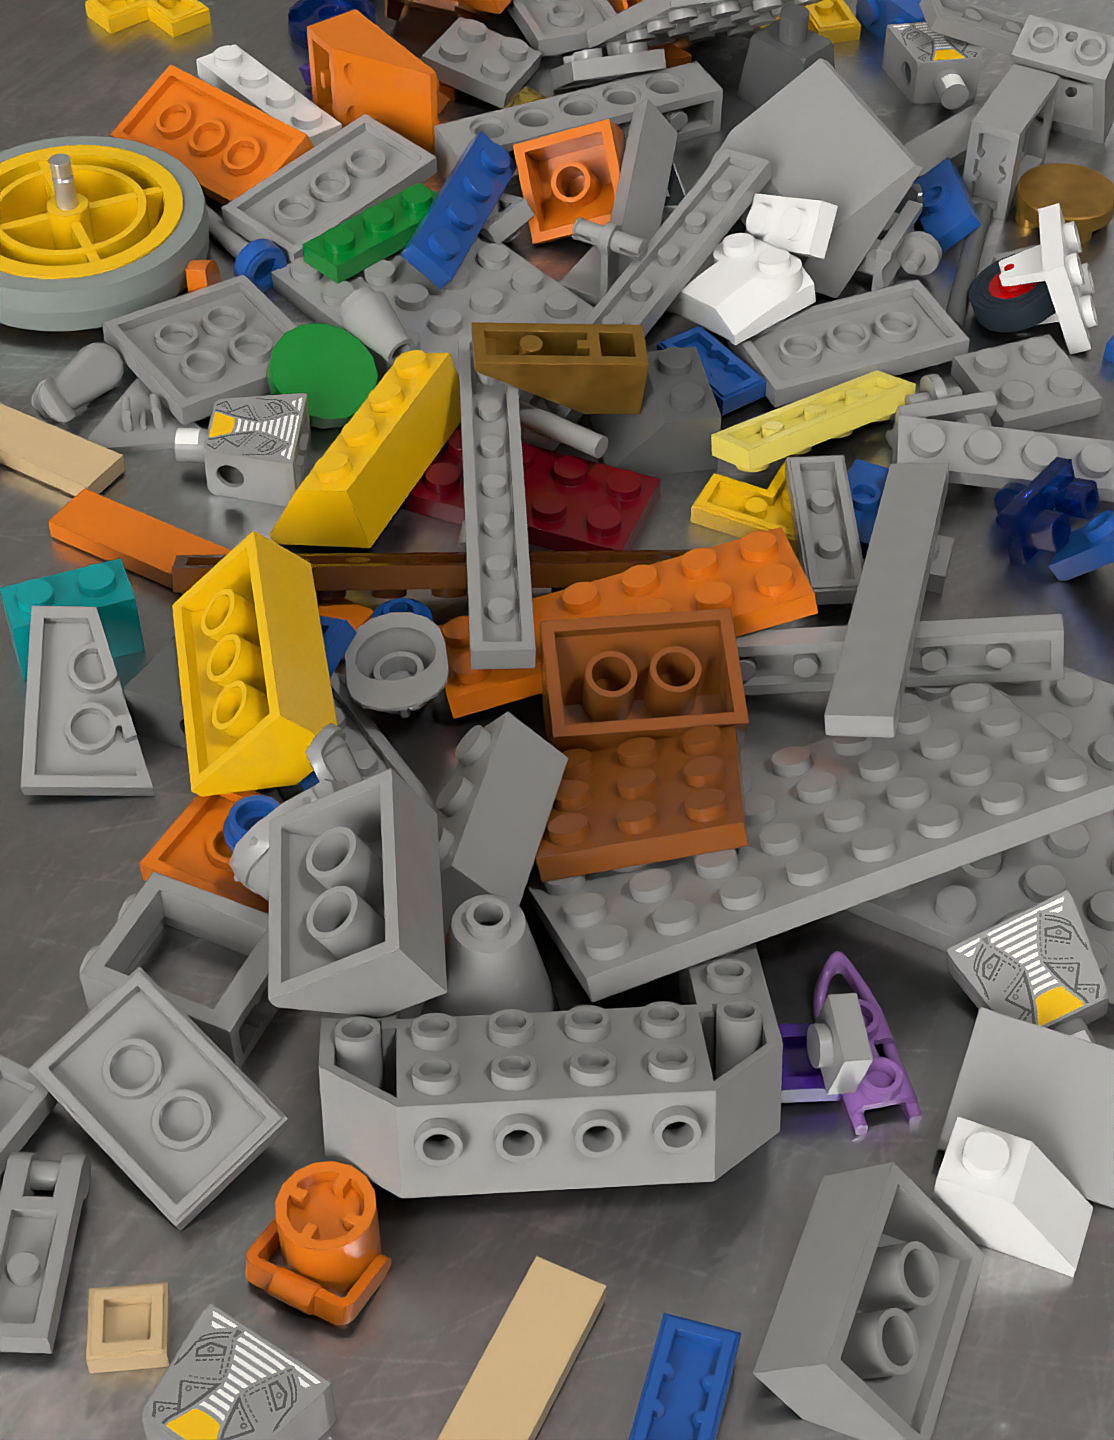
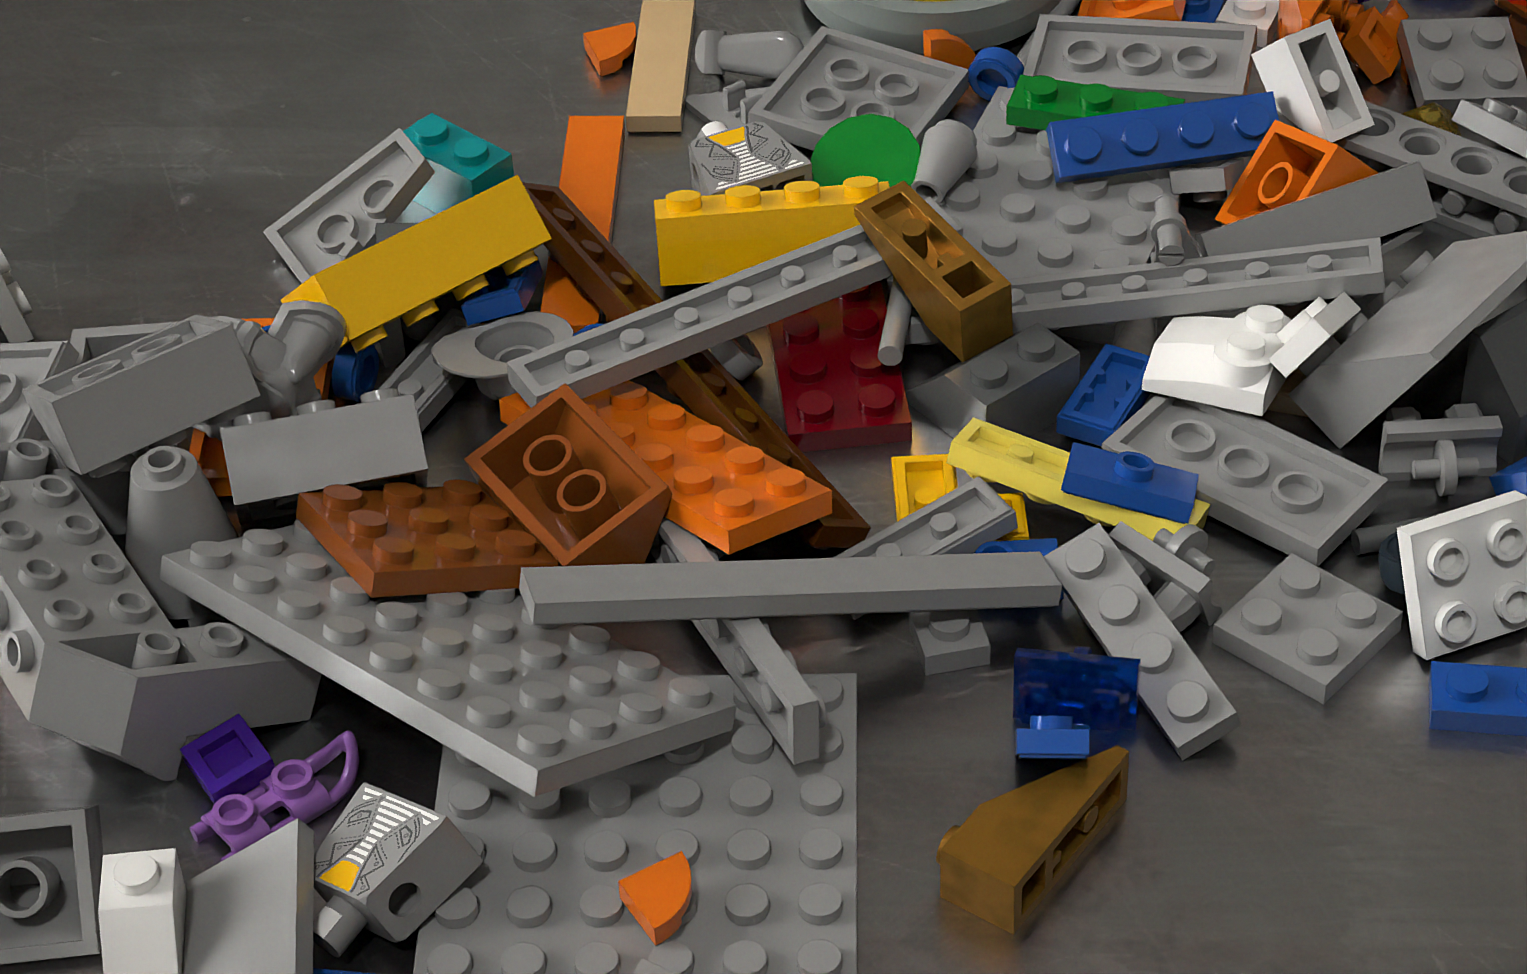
camera: 65 degrees right, 5 degrees down
light grey plate [807,993,873,1095] -> none
none -> blue plate [1061,442,1199,524]
none -> white slope [1251,19,1375,143]

